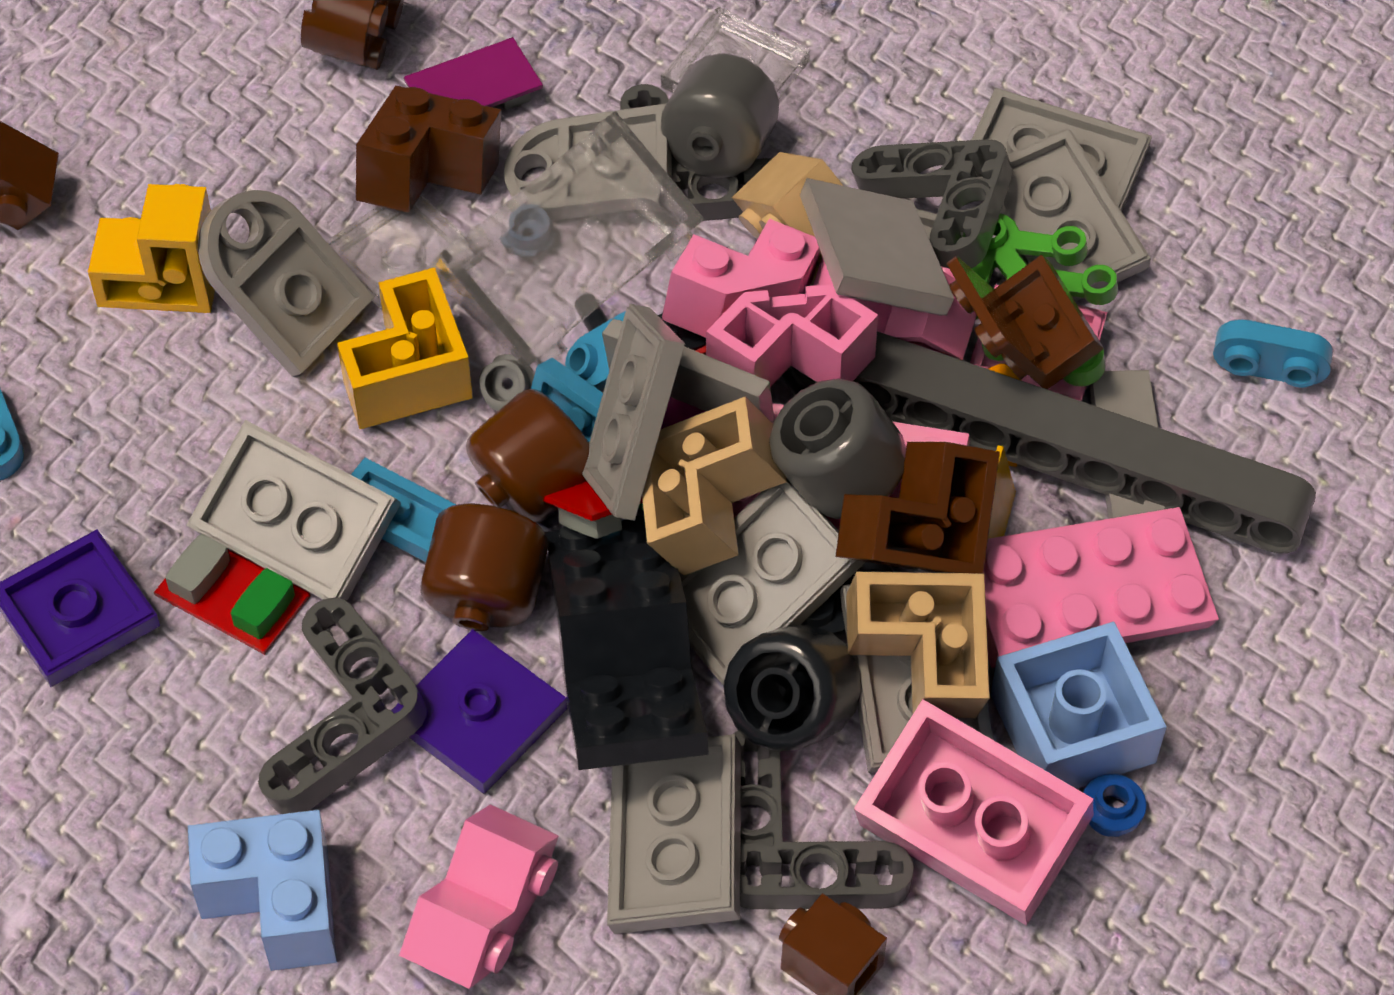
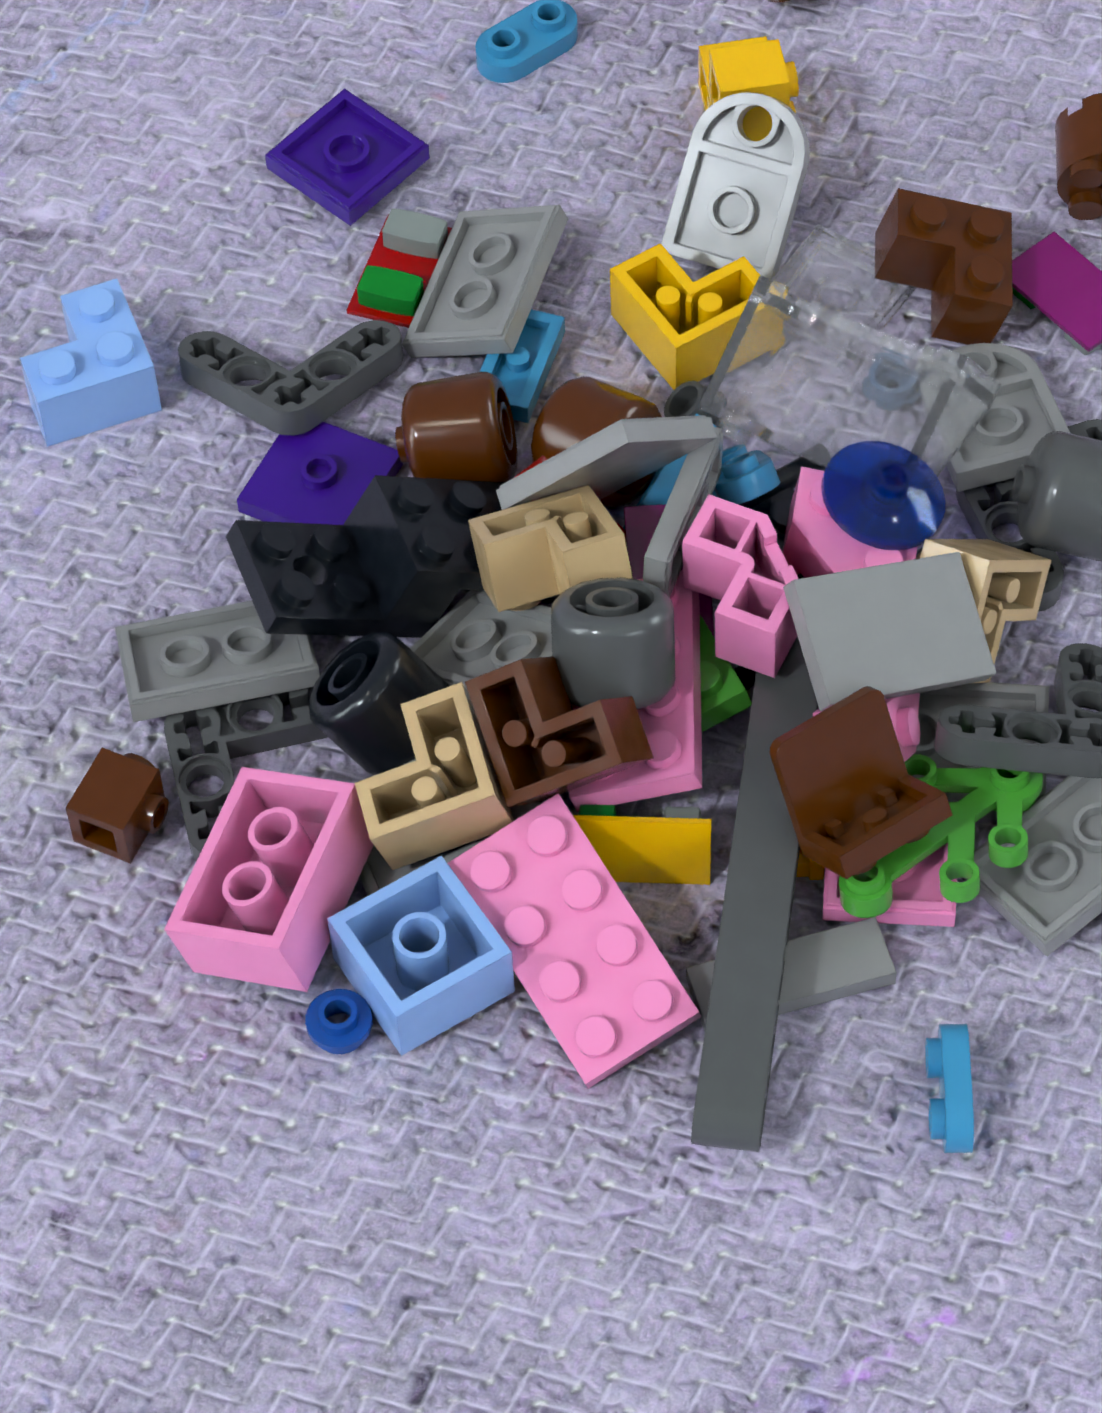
camera: 80 degrees right, 0 degrees up
bright pink brick [399,804,559,989] -> none
none -> clear blue dish [821,441,946,550]

